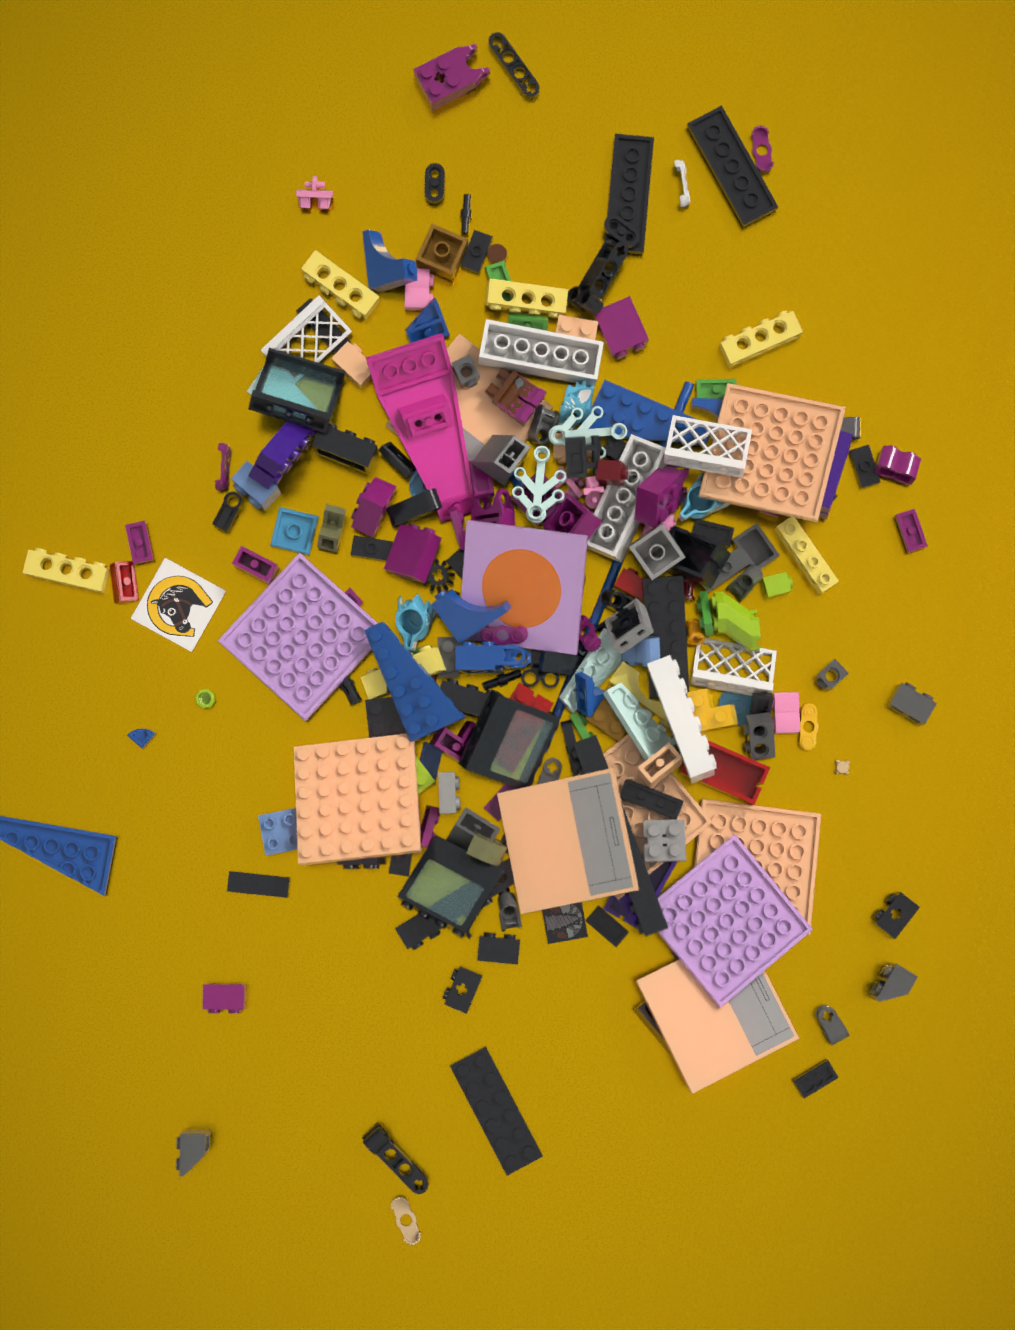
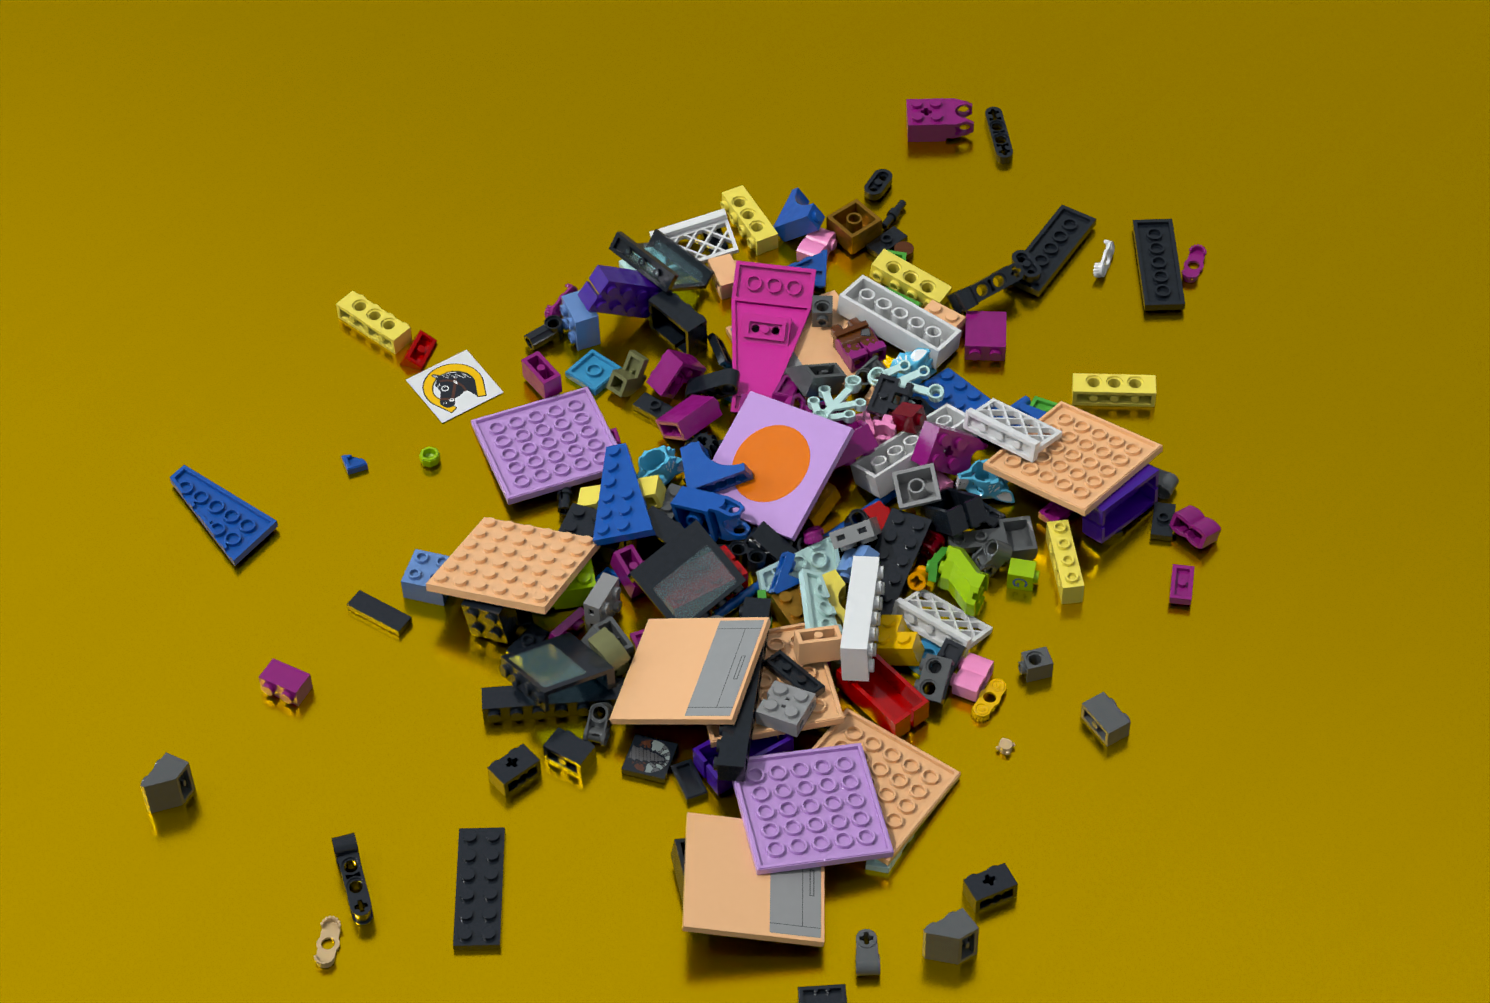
camera: 35 degrees right, 35 degrees down
magenta plate [125,521,154,565] -> none
bright pink hips [296,176,333,209] -> none
magenta piece [480,625,528,645] -> none

